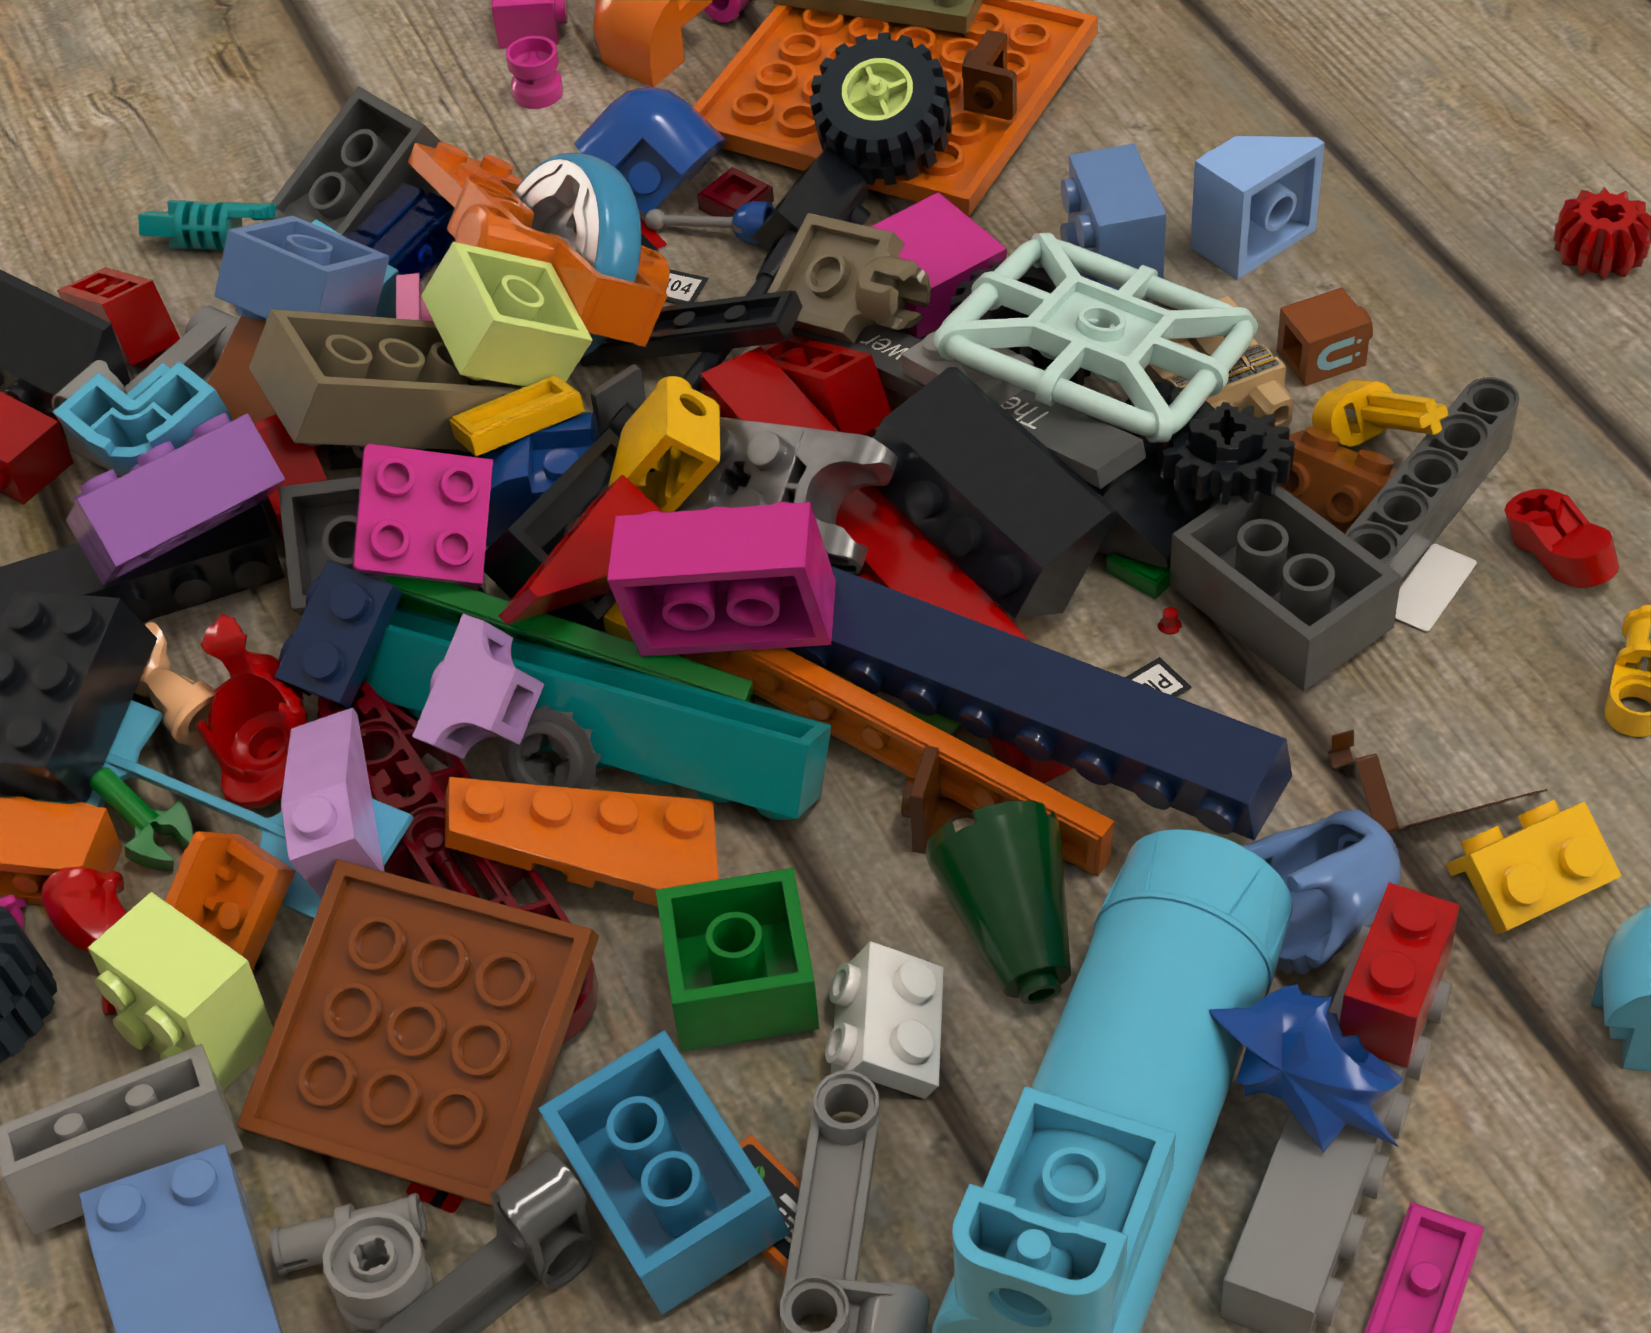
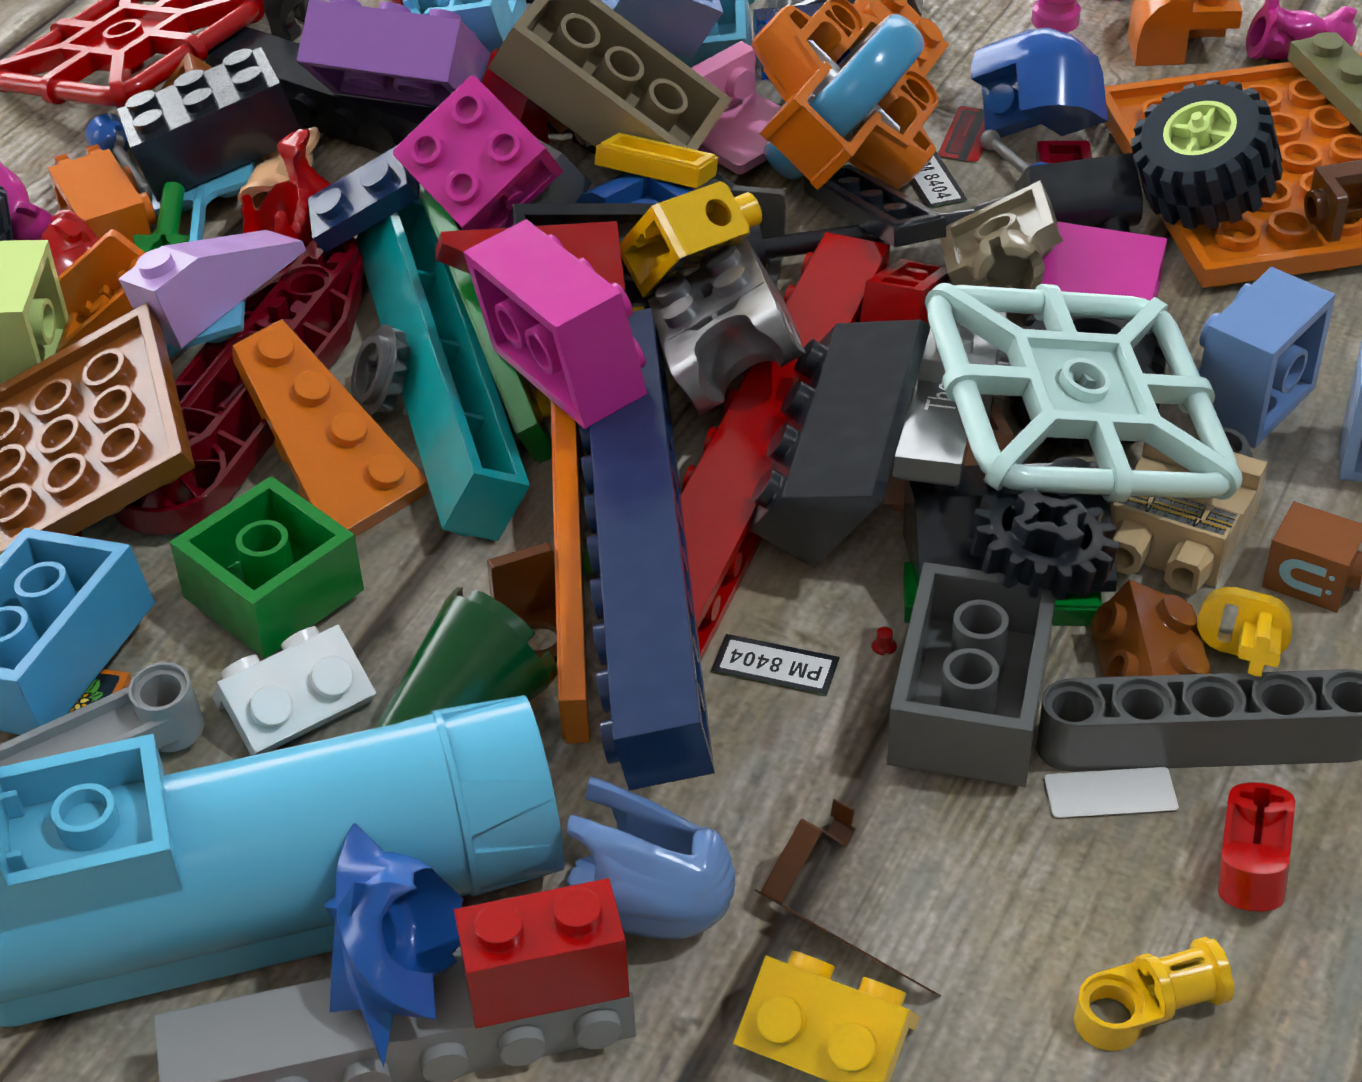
camera: 50 degrees right, 5 degrees down
lavender brick [412,614,544,759] -> none
yellowish green brick [421,242,593,387] -> none

